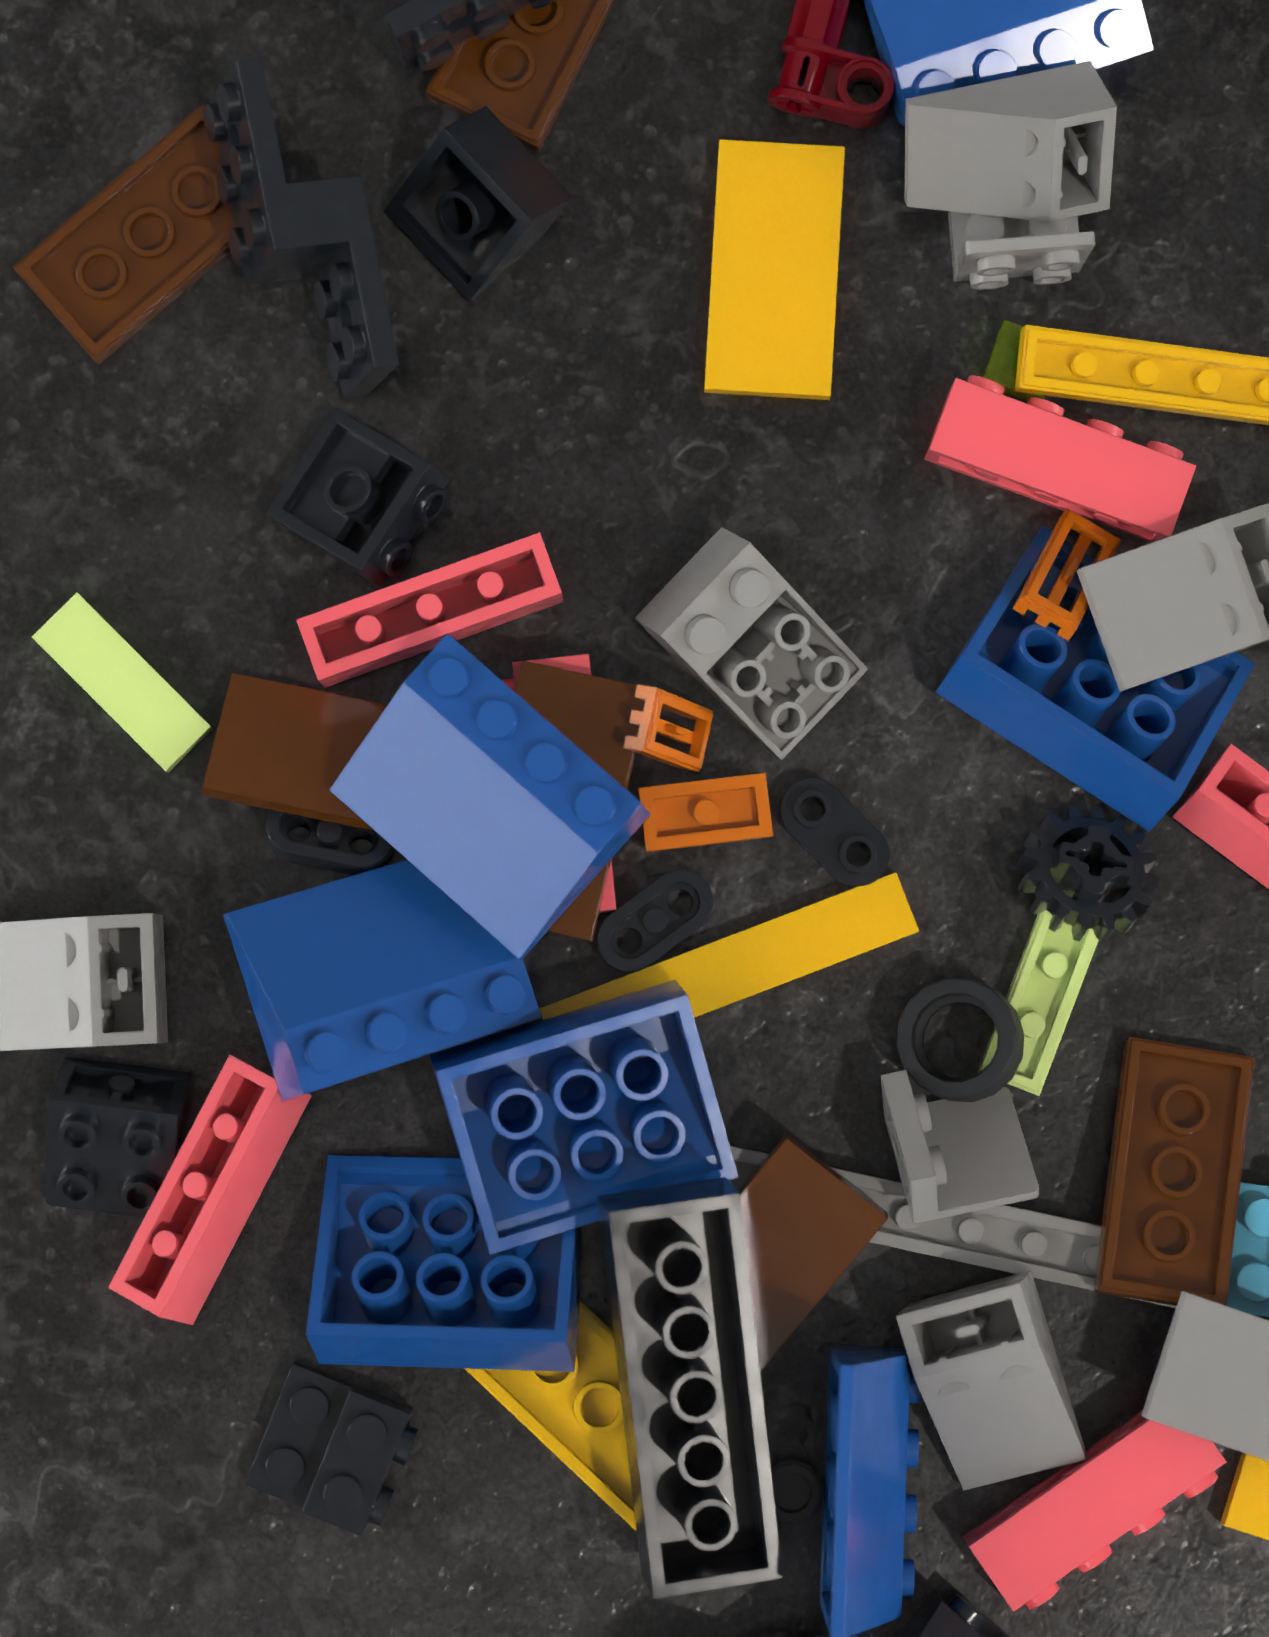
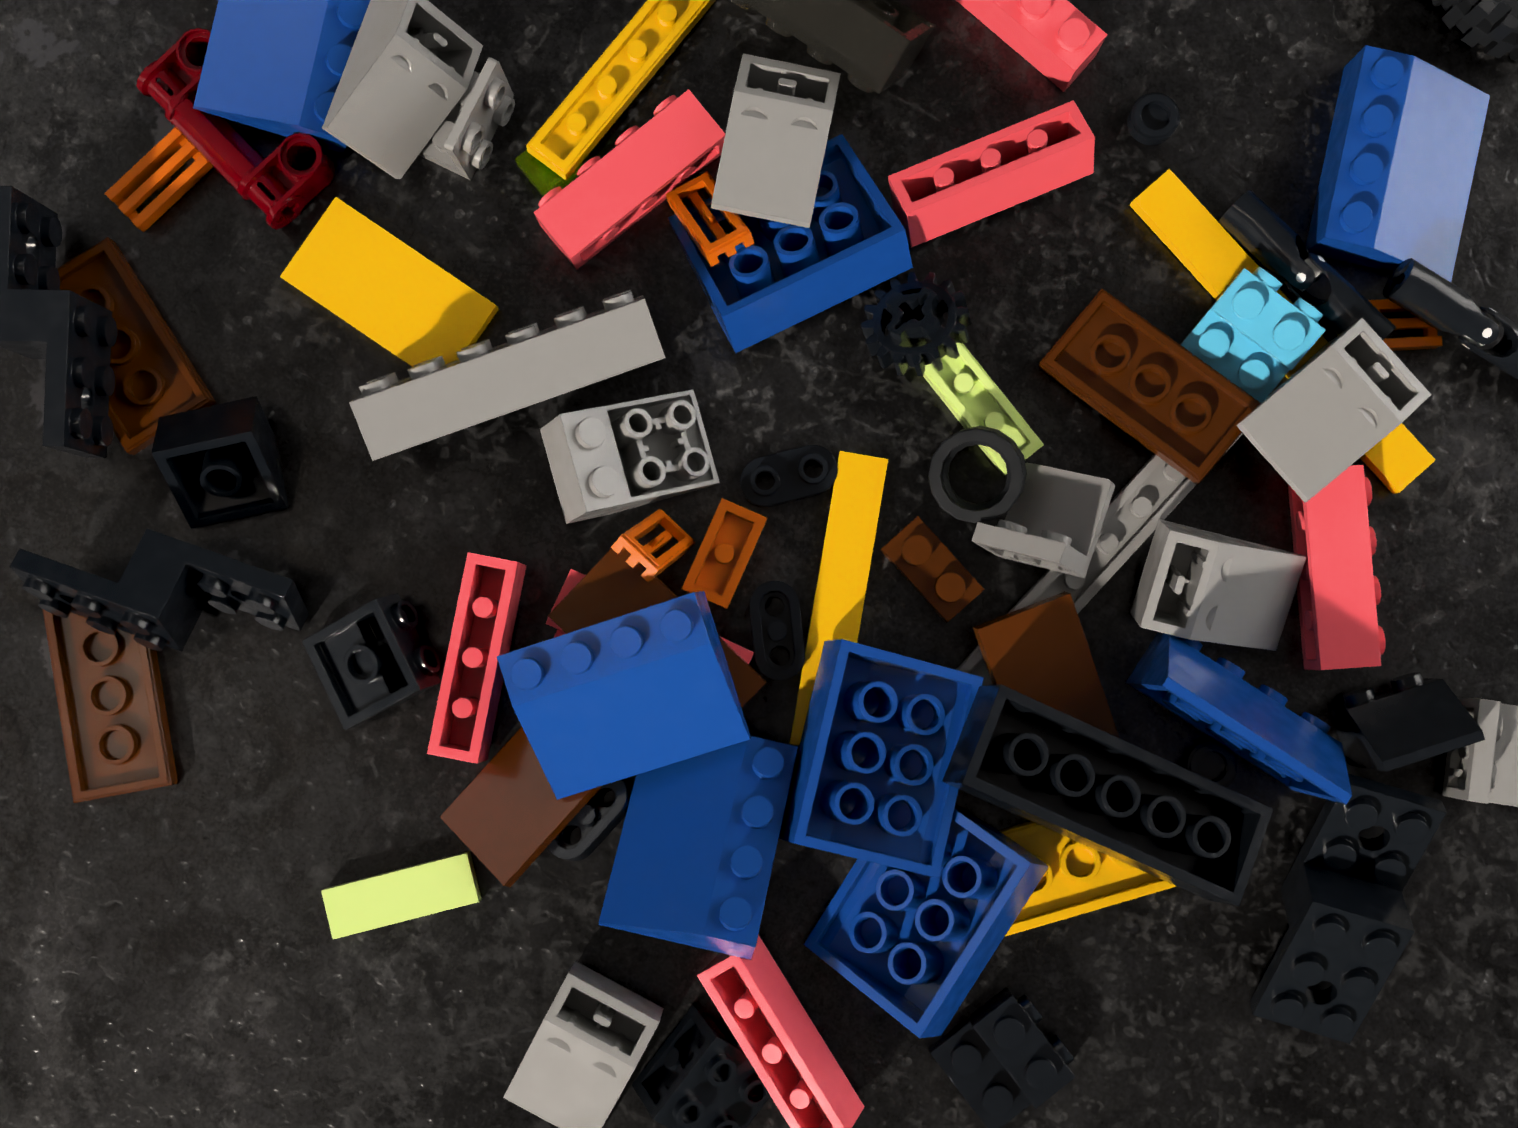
camera: 55 degrees left, 0 degrees up
none -> light grey brick [349,289,666,461]
none -> reddish brown plate [880,516,985,623]

